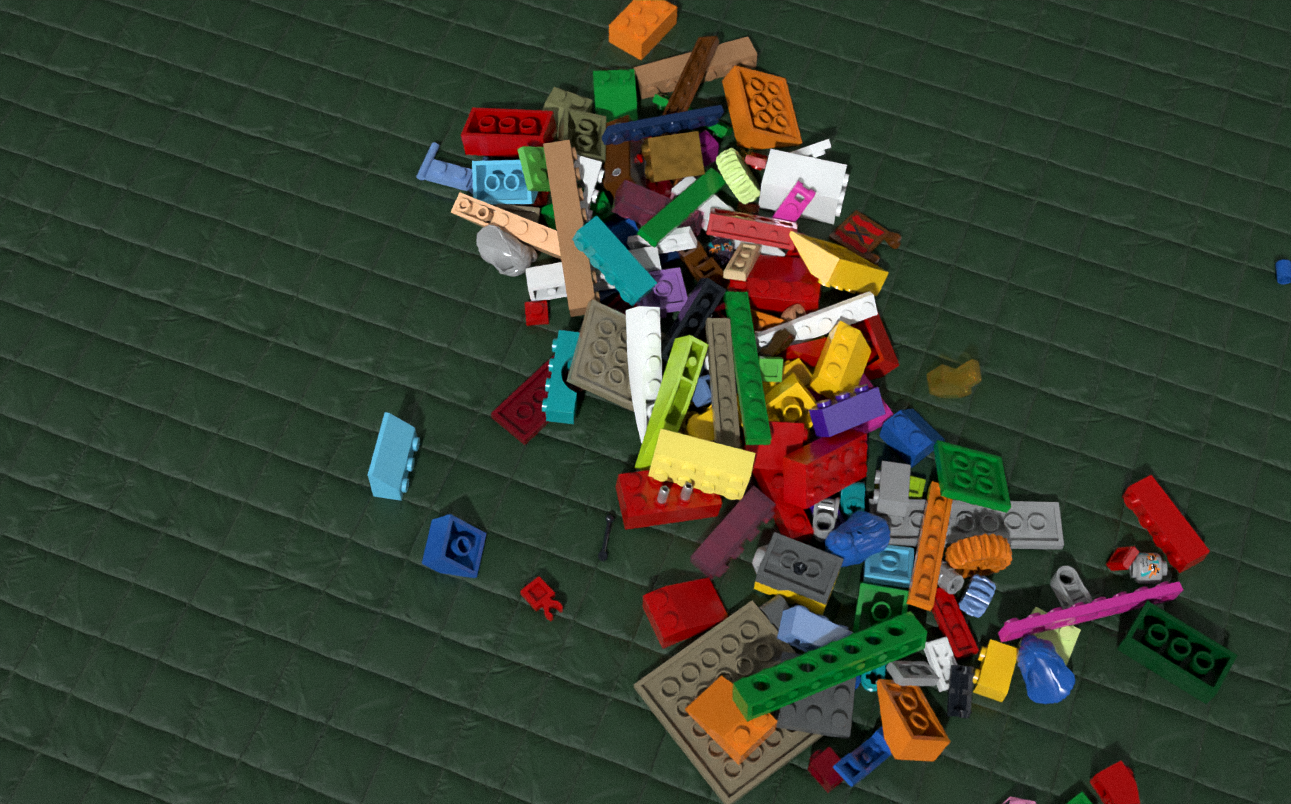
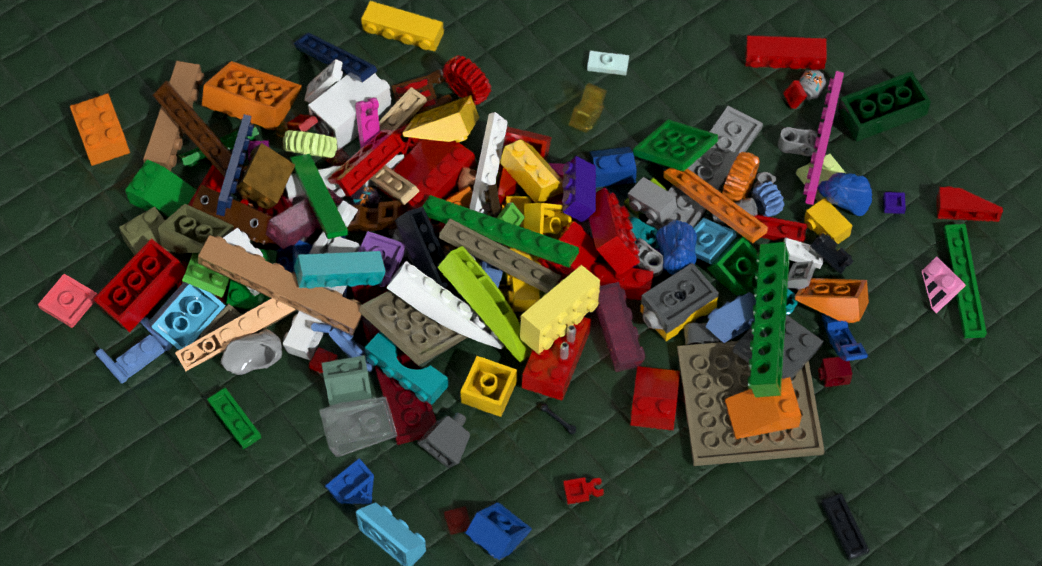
camera: 55 degrees left, 0 degrees up
none -> coral plate [38,274,98,328]
none -> green plate [207,388,261,450]
none -> dark blue tile [294,32,377,83]
none -> medium blue plate [311,323,374,372]
none -> clear slope [319,397,397,457]
none -> sand green panel [322,355,373,412]
none -> blue slope [325,458,374,504]
none -> yellow brick [361,1,444,51]
none -> tan plate [379,87,427,131]
none -> dark grey torso [417,413,470,468]
none -> red gear [442,55,491,105]
none -> clear red plate [444,506,471,535]
none -> yellow brick [461,356,517,417]
none -> light aqua plate [587,51,629,75]
none -> light grey plate [754,172,776,188]
none -> dark purple tile [883,192,906,214]

